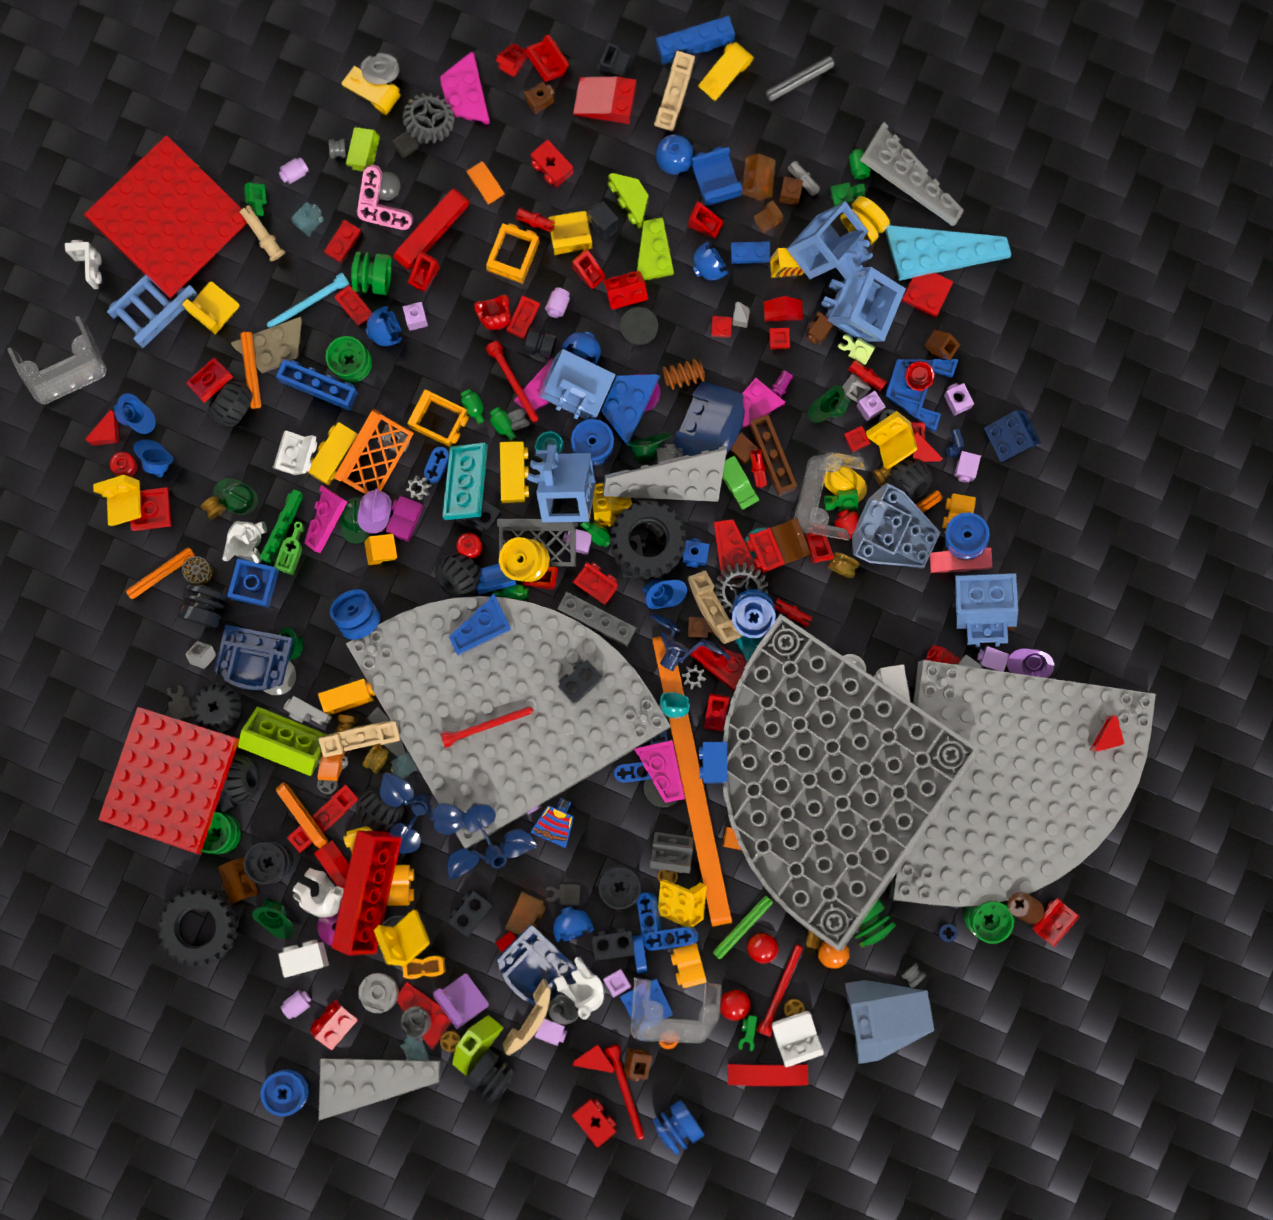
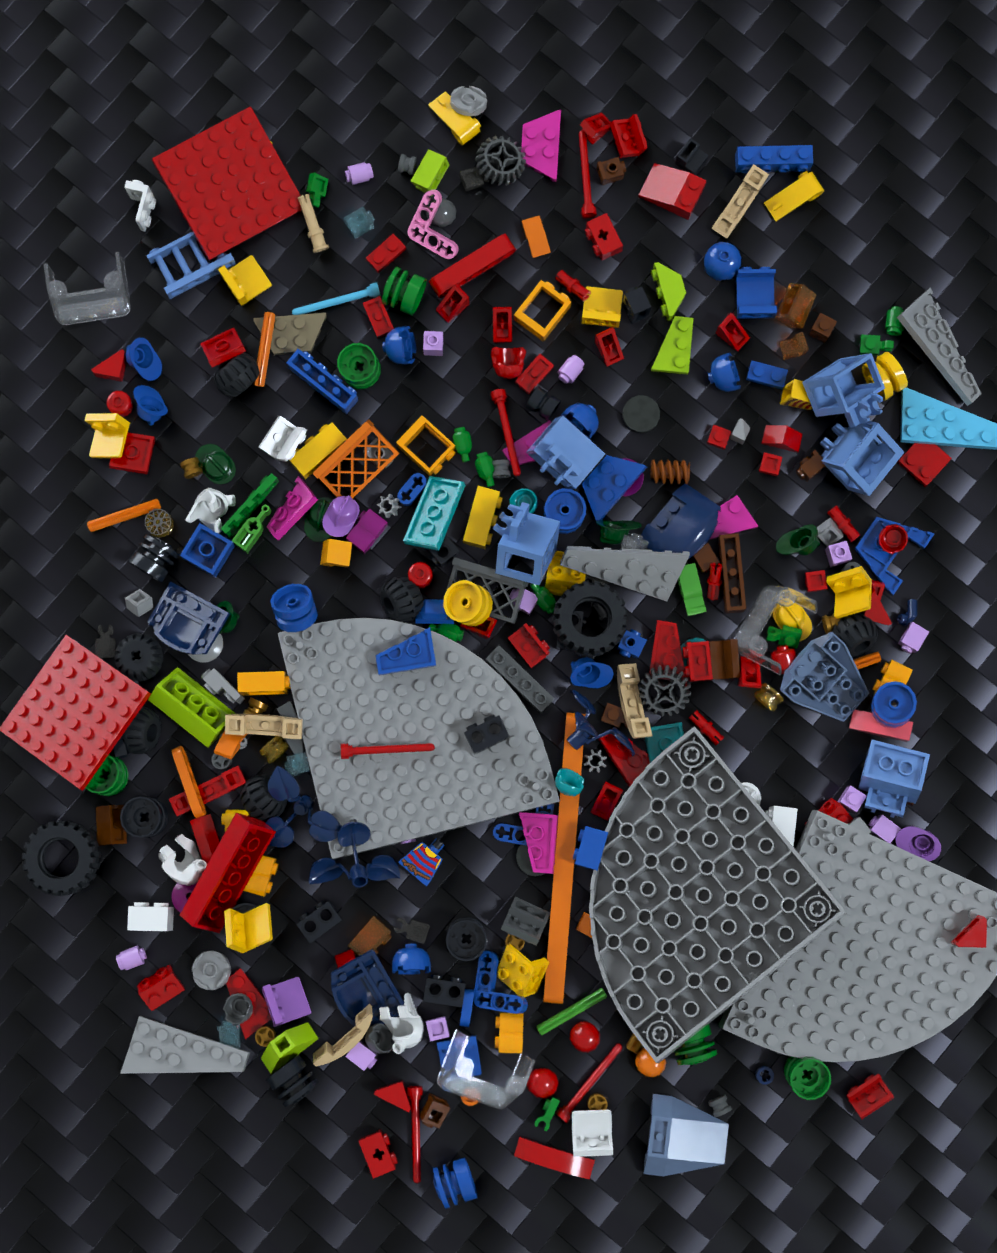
camera: 15 degrees right, 0 degrees up
dark green piece [252,898,295,939] -> none
blue wheel [261,1069,309,1117] -> none
light orange brick [402,955,446,979] -> none
red bracket [604,271,648,310] -> none
wheel [732,589,775,638] -> none
dark grey axle [766,56,834,101] -> none
magenta pin [771,370,793,397] -> none
light grey axle [787,161,820,196] -> none
yellowish green plate [838,334,875,365] -> none
reddish brown brick [925,330,960,360] -> none
lavender brick [944,383,974,416] -> none
dark blue bracket [984,409,1041,462] -> none
reddish brown piece [1008,892,1044,924] -> none
none -> red slope [493,307,512,342]
none -> red piece [579,130,597,218]
none -> lavender brick [837,785,867,813]

